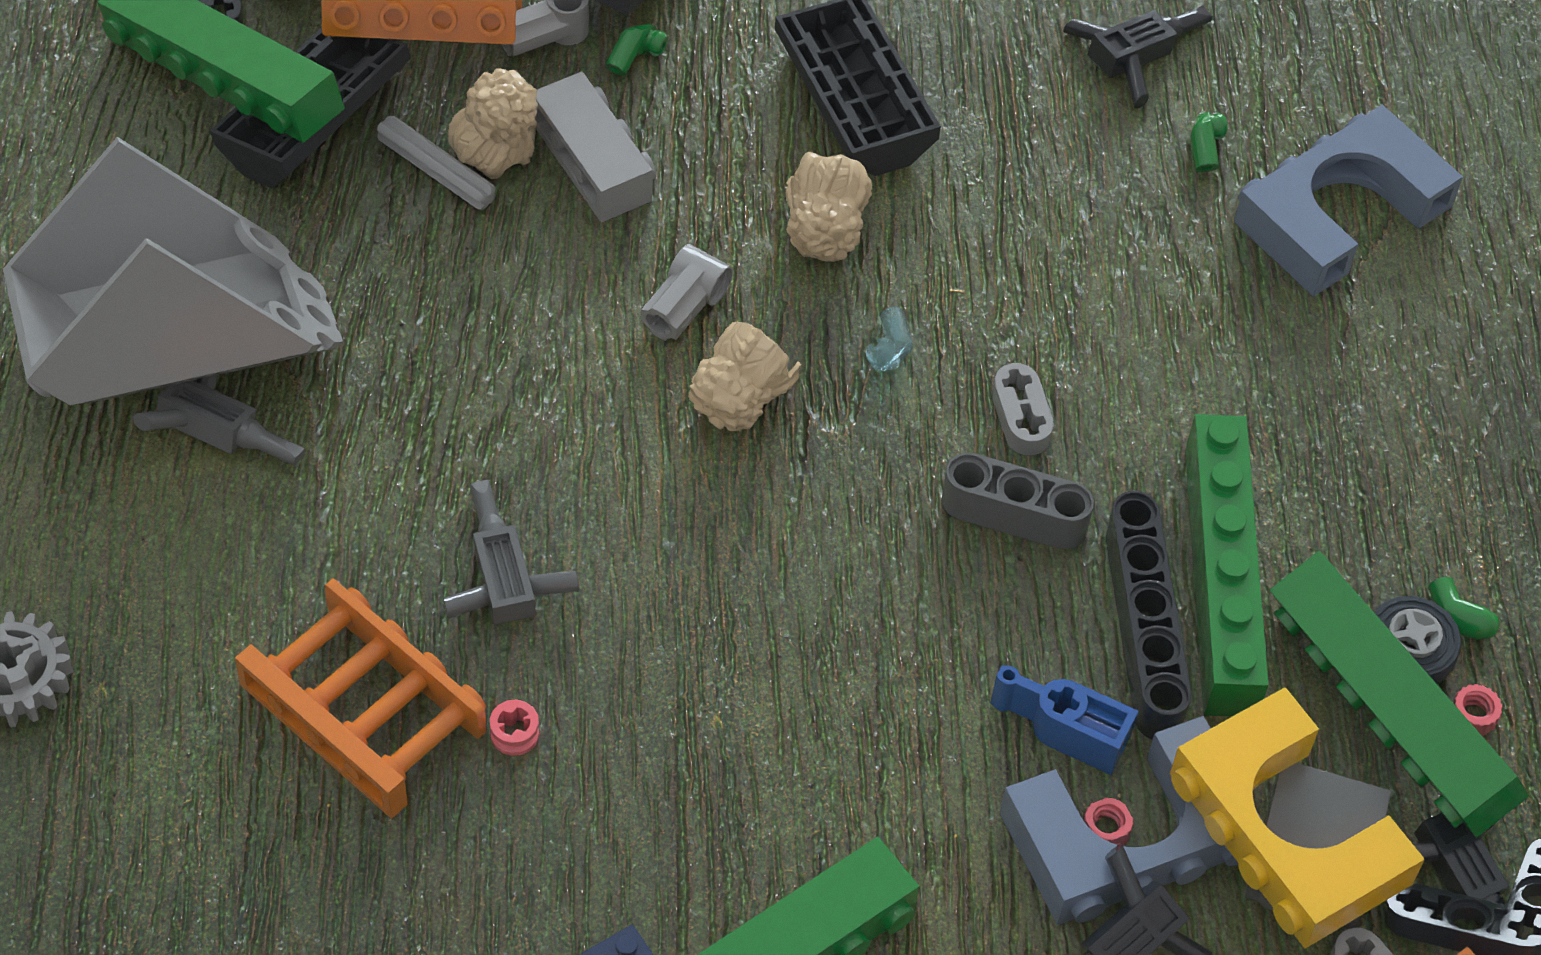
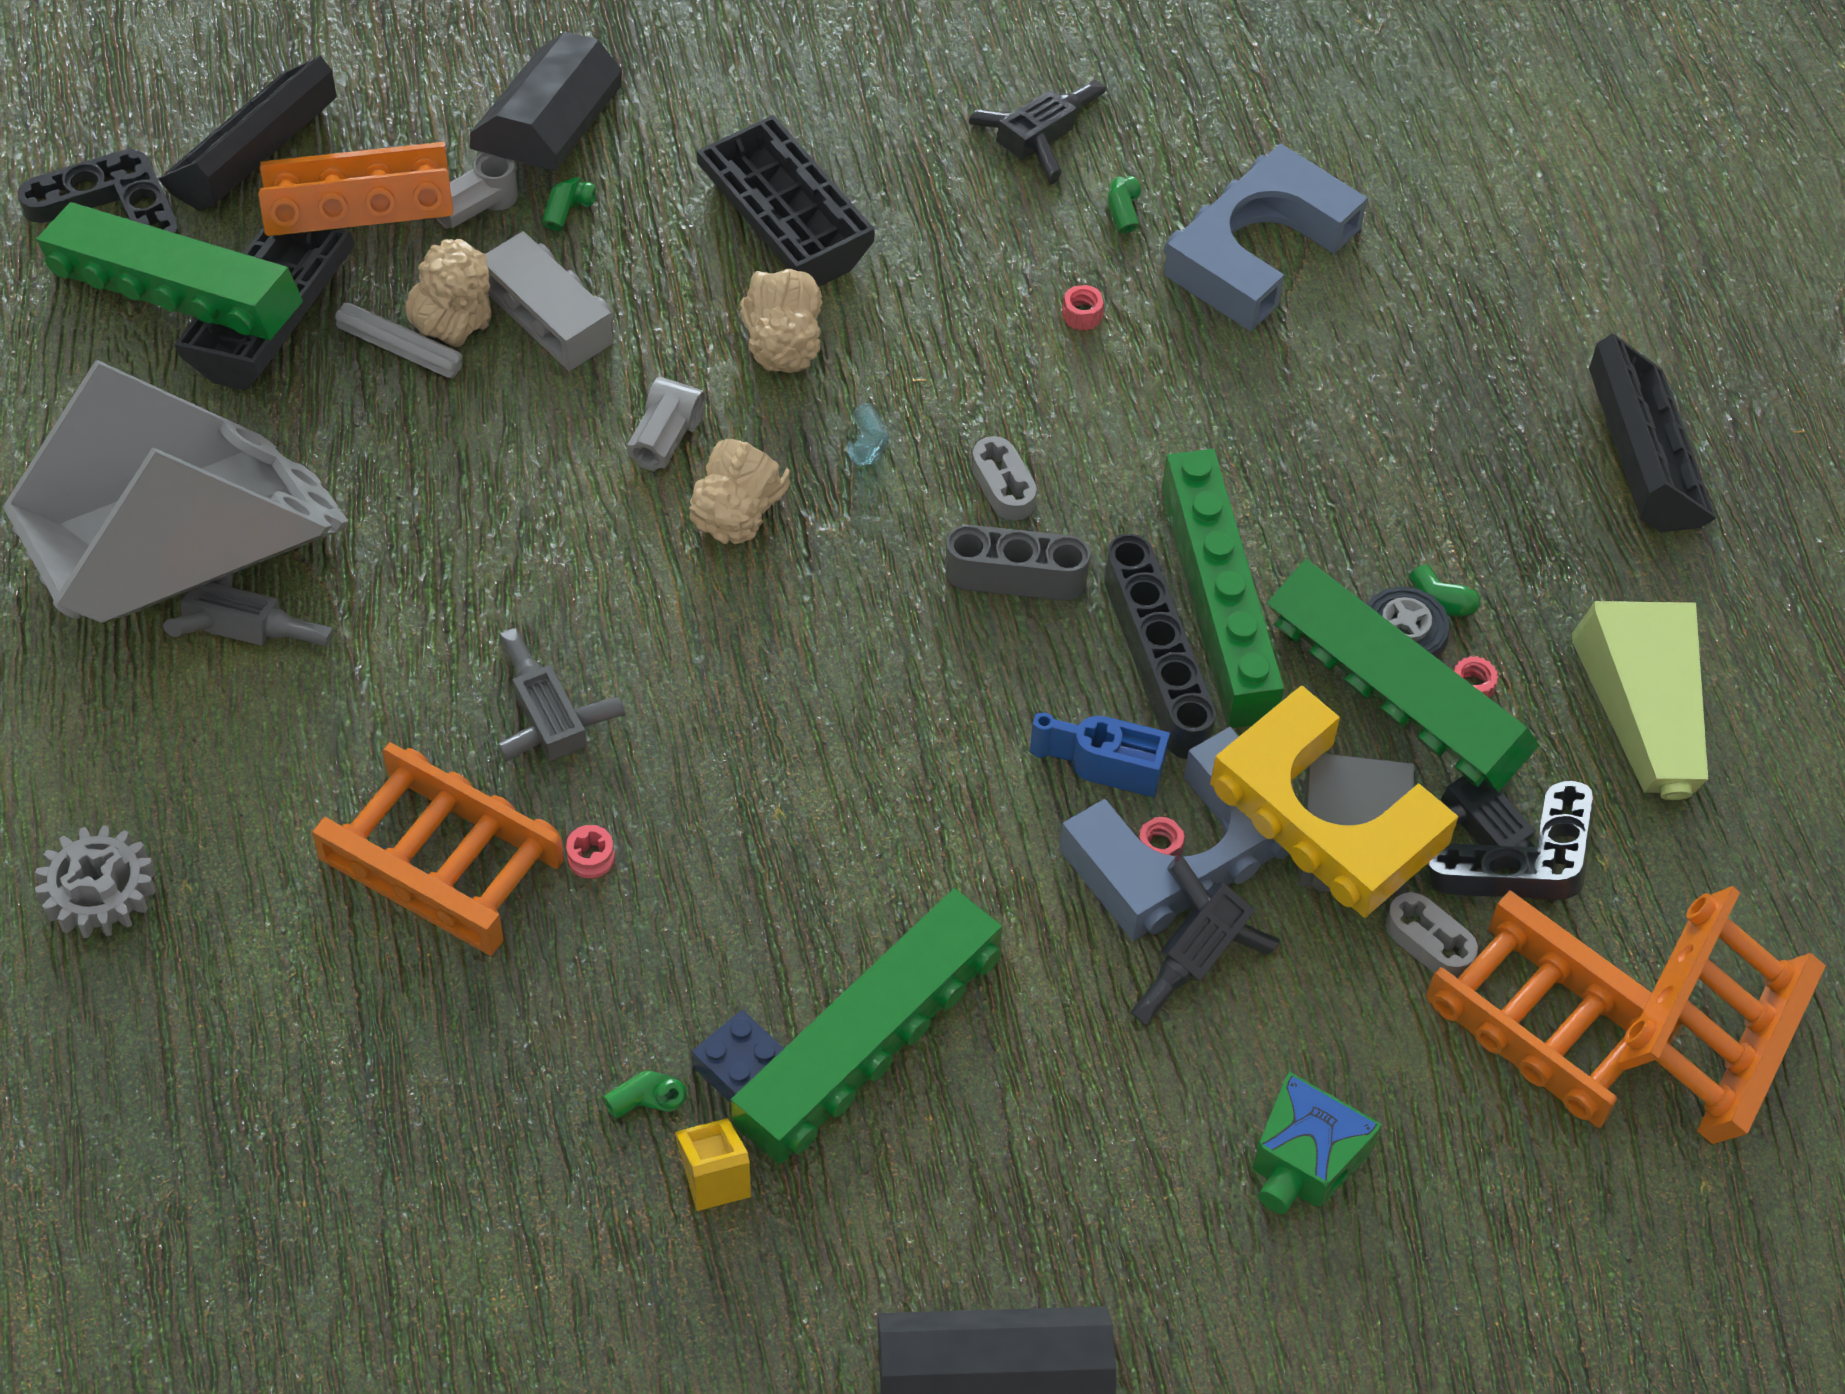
camera: 10 degrees left, 0 degrees up
none -> coral axle [1062,285,1104,331]

